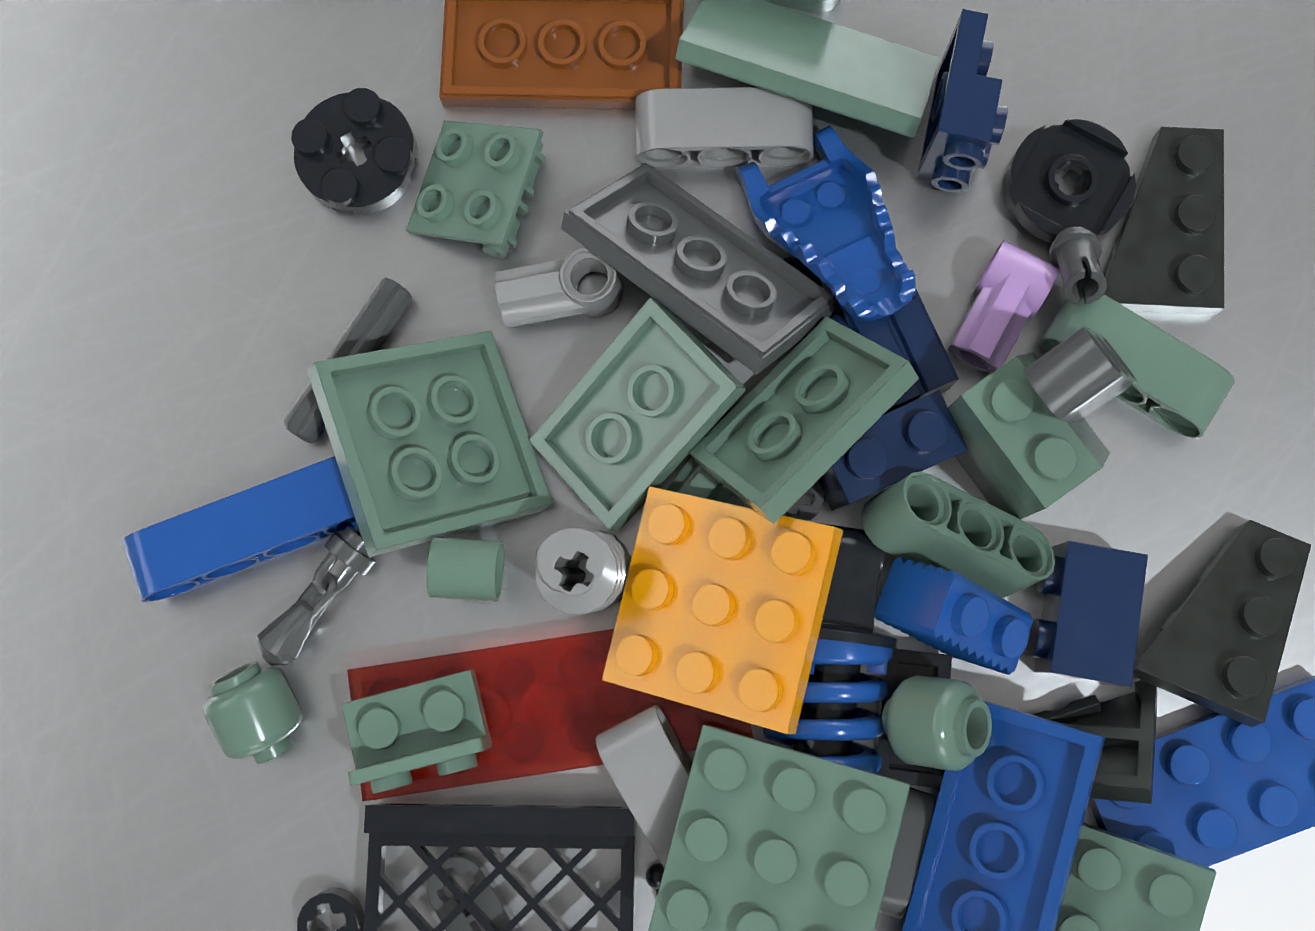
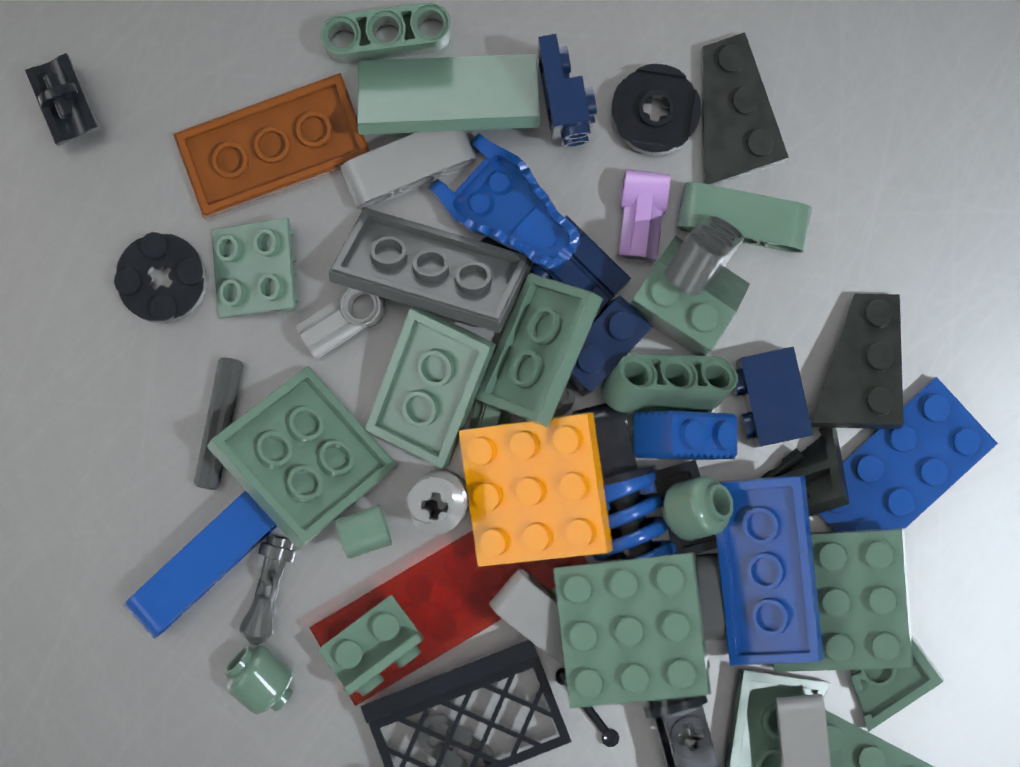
camera: 30 degrees left, 5 degrees up
dark grey pin [1049,227,1107,305] -> none

